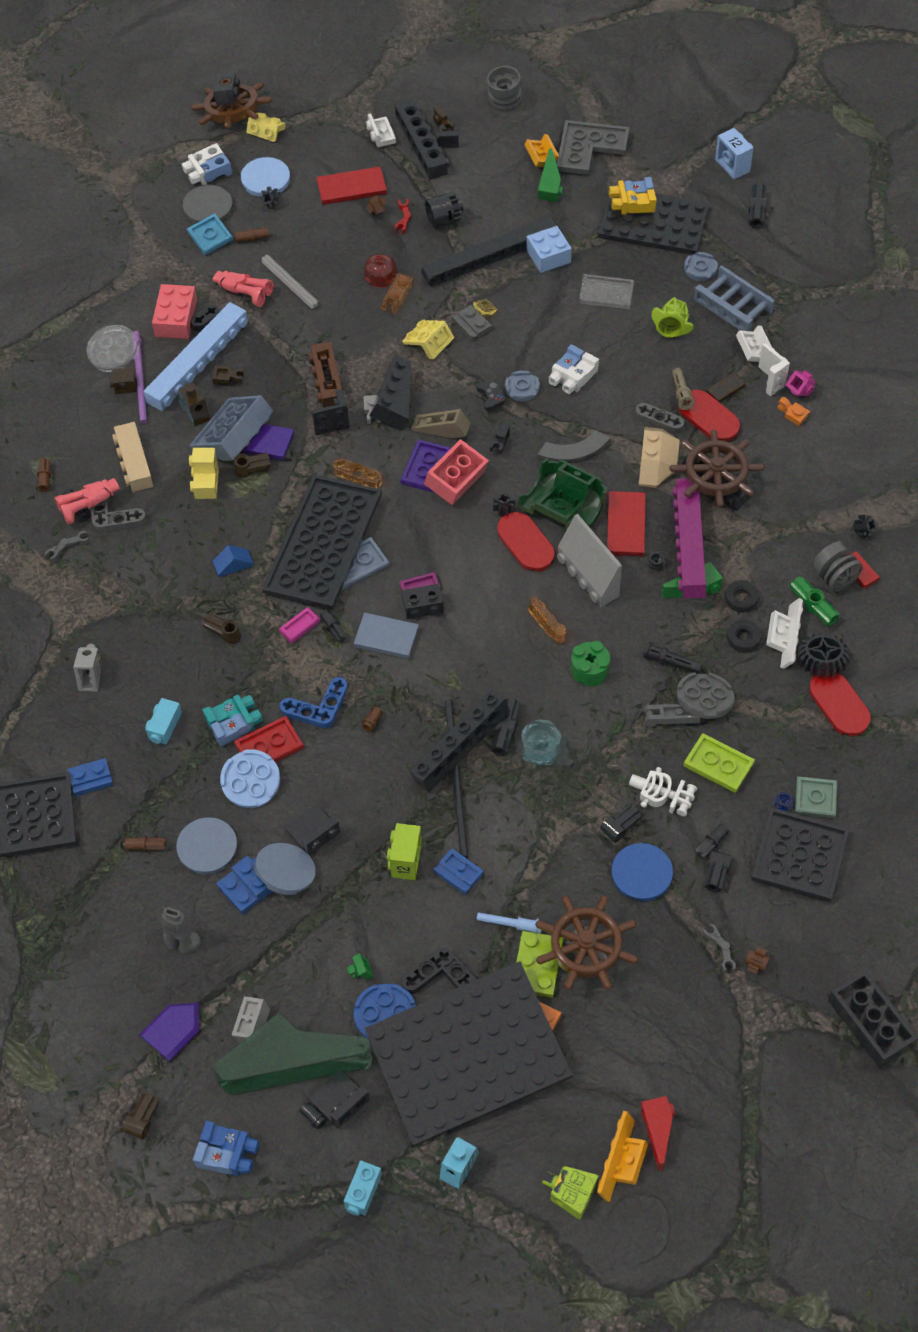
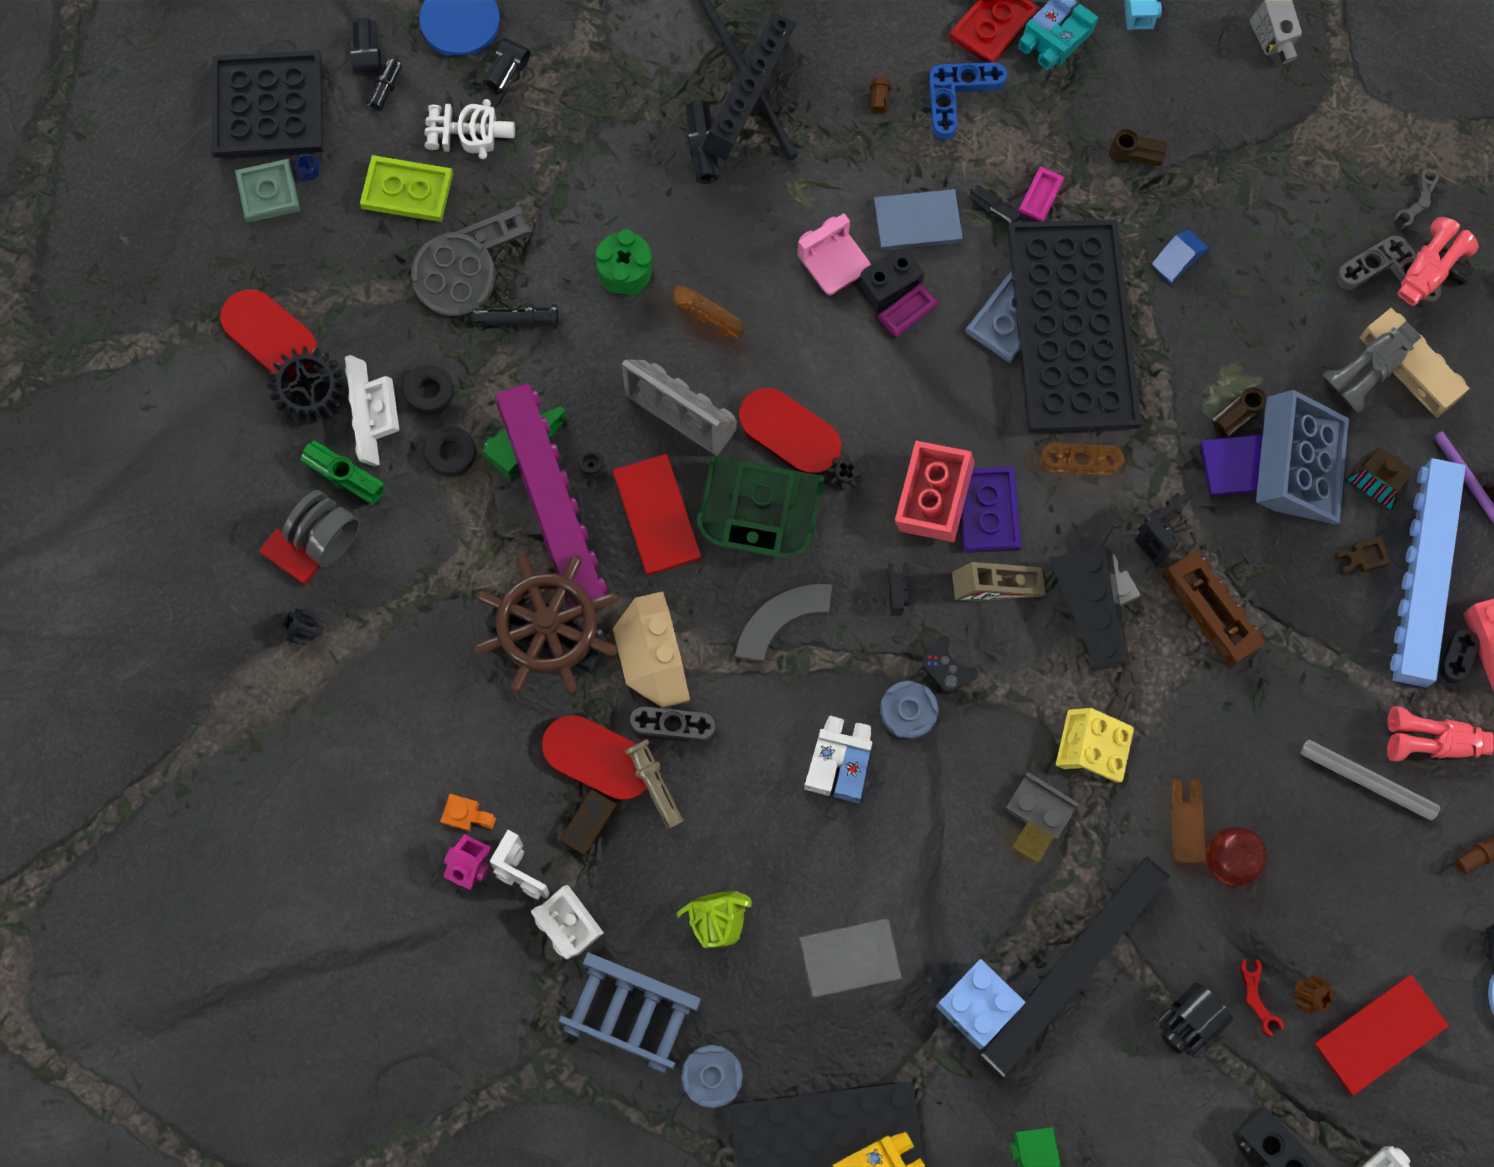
camera: 155 degrees right, 15 degrees up
light yellow brick [189,448,219,499] -> none
clear light blue brick [521,719,561,765] -> none
none -> bright pink bracket [797,213,871,296]
none -> dark grey piece [1321,321,1422,414]

